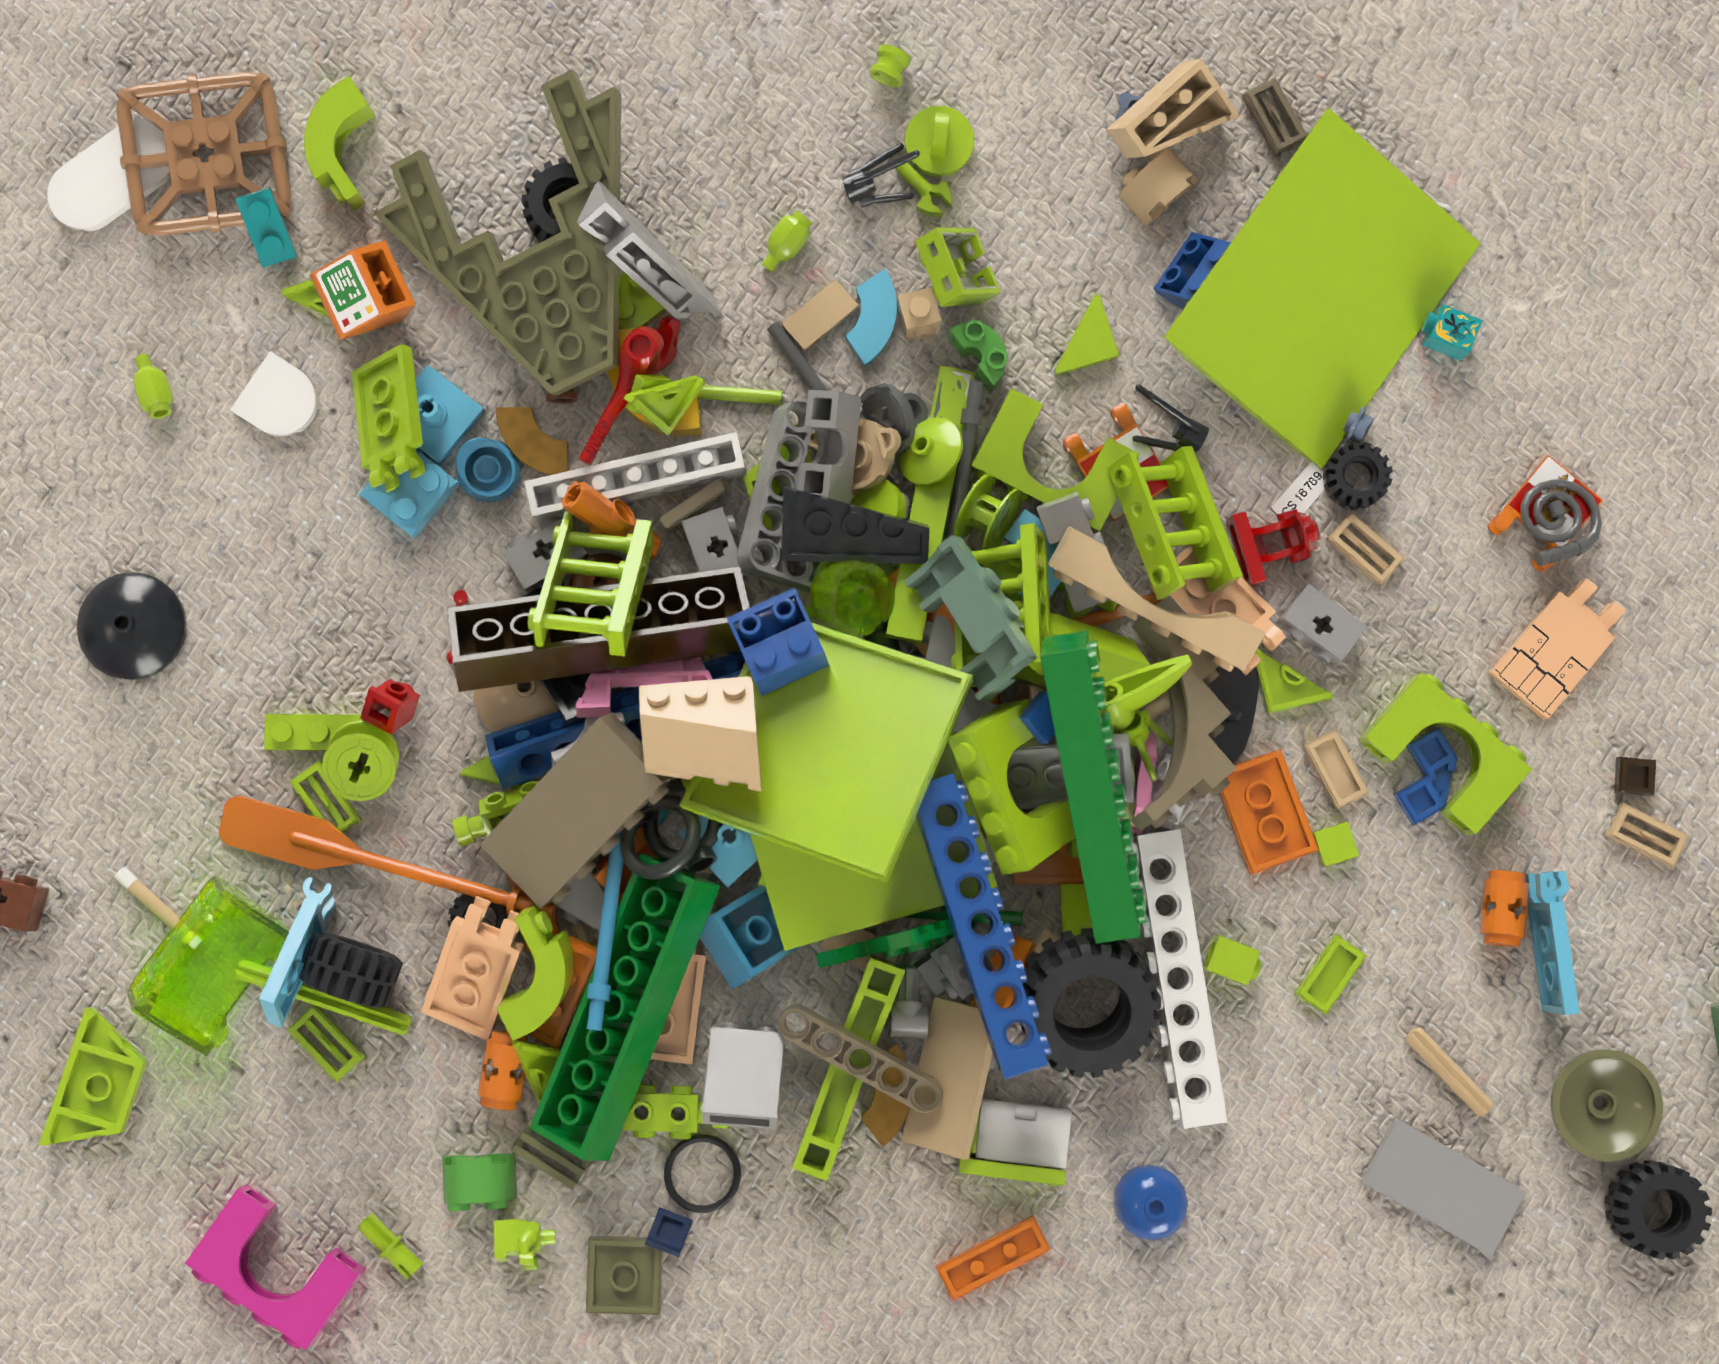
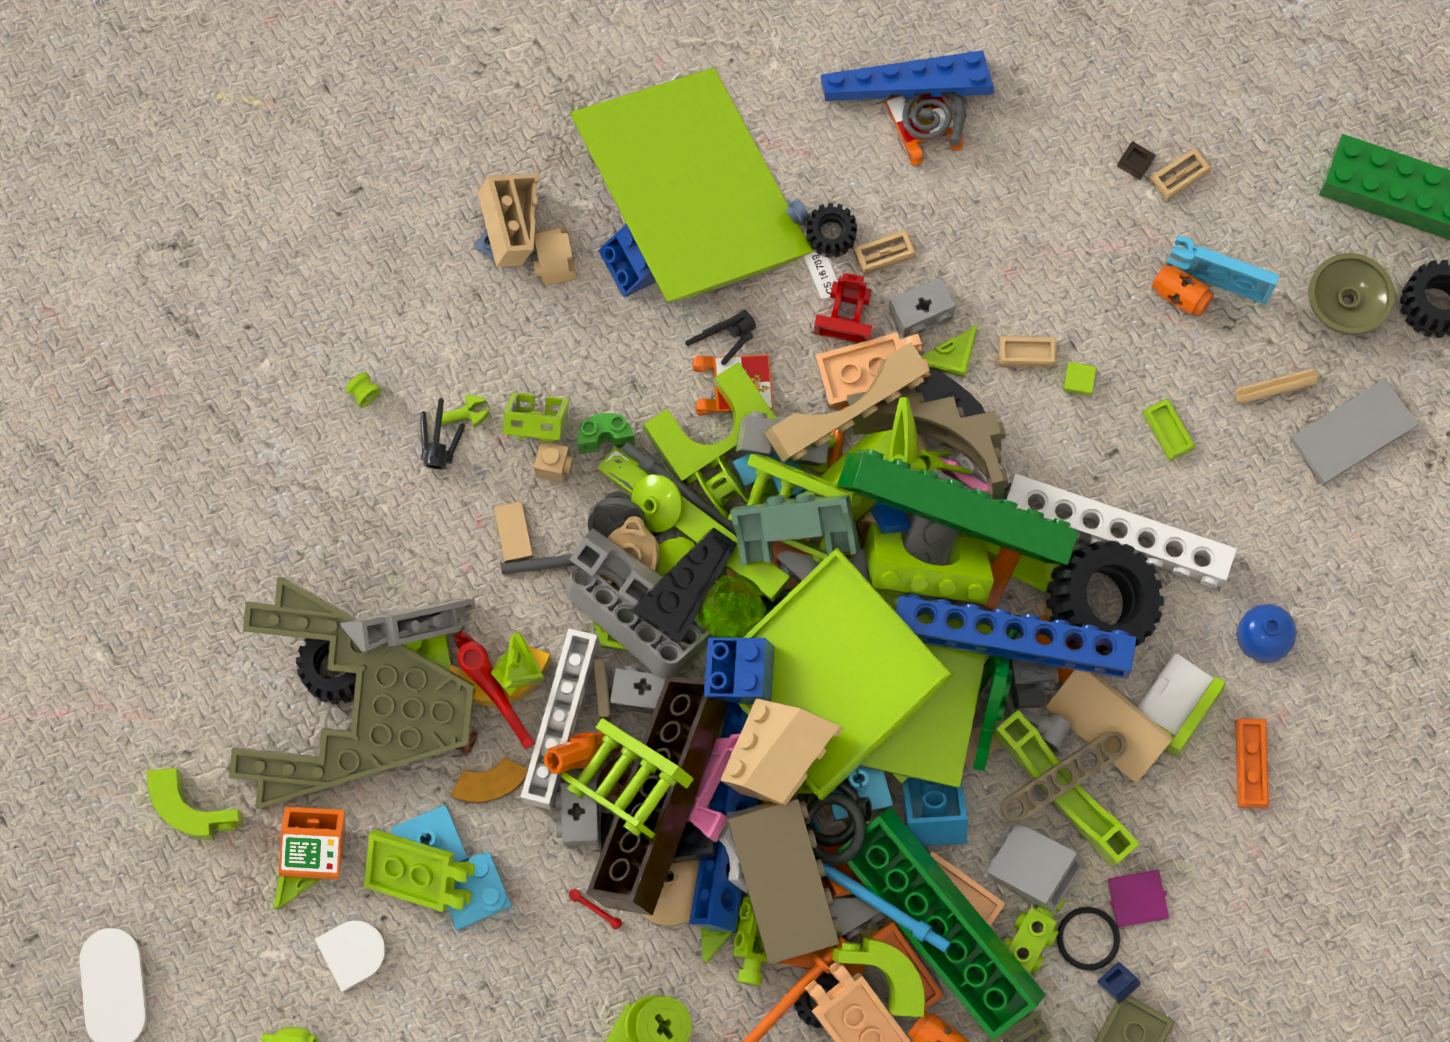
camera: 55 degrees left, 10 degrees down
medium nougat plate [116,72,291,236] -> none
teal plate [235,187,298,268] -> none
red brick [360,679,420,735] -> none
dark azure piece [456,438,521,503] -> none
lime tile [512,1039,561,1105] -> none
lime bar [697,385,782,405] -> none
lime plant [761,210,813,272] -> none
medium azure tile [845,269,897,367] -> none
pearl gold tile [861,1043,909,1147] -> none
lime tile [904,106,975,177] -> none
lime tile [1054,294,1119,377] -> none
lime fence [1107,446,1243,600] -> none
lime brick [1202,935,1262,986] -> none
orange tile [1219,749,1319,875] -> none
dark tan tile [1242,77,1308,157] -> none
lime arch [1358,673,1533,835] -> none
blue tile [1393,727,1458,825] -> none
teal brick [1421,304,1483,361] -> none
light nougat tile [1488,578,1626,720] -> none
none -> blue wing [820,50,994,101]
none -> magenta piece [1107,870,1169,928]

